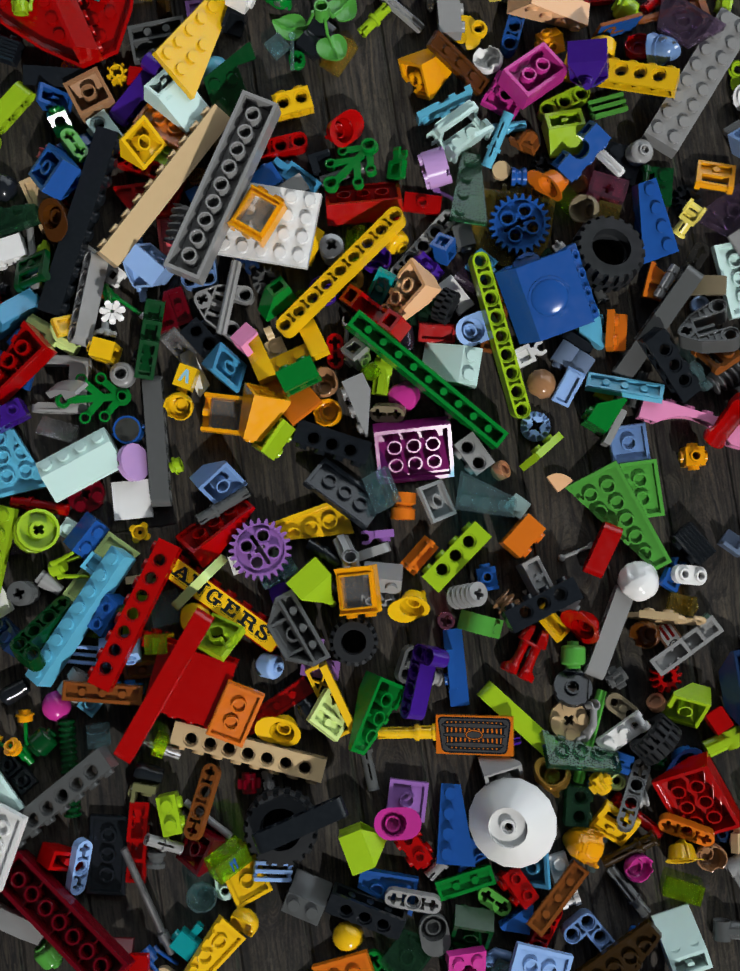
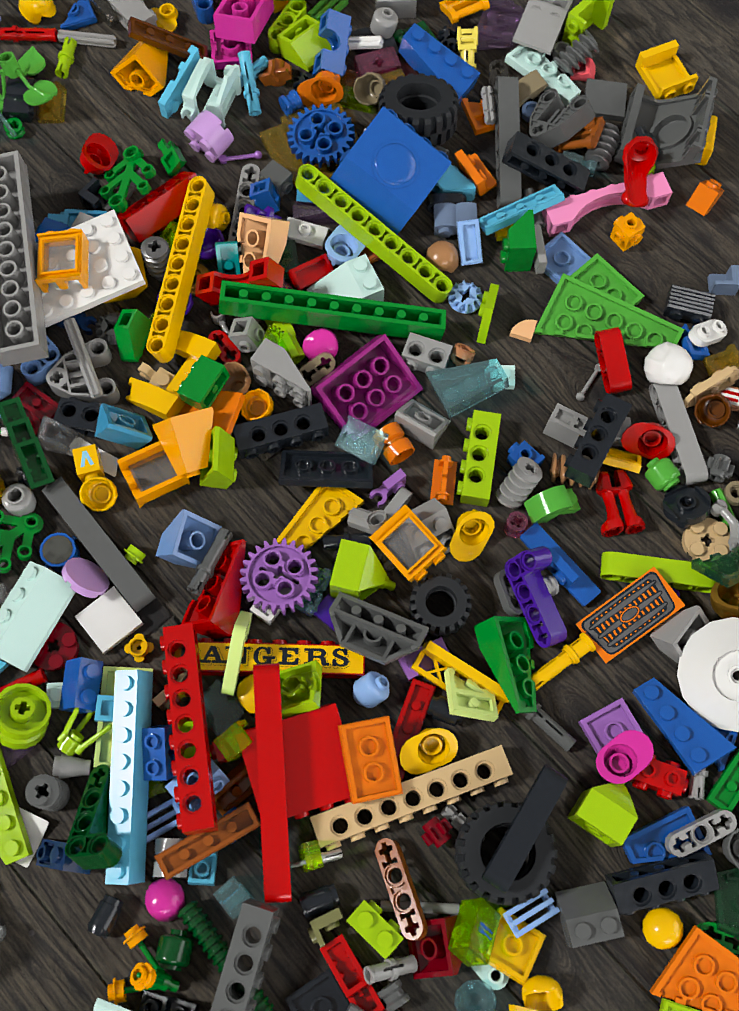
camera: 30 degrees left, 15 degrees down
bright pink panel [230,322,258,357] -> none
red beam [260,132,308,163] -> none
yellow brick [271,85,314,123] -> none
red plate [403,191,442,216] -> none
black tyre [431,287,461,325] -> none
wing [449,152,488,227] -> none
white hair [472,45,503,75] -> none
tan tile [491,161,511,181] -> none
orange brick [499,513,546,558] -> none
white plate [515,341,547,369] -> none

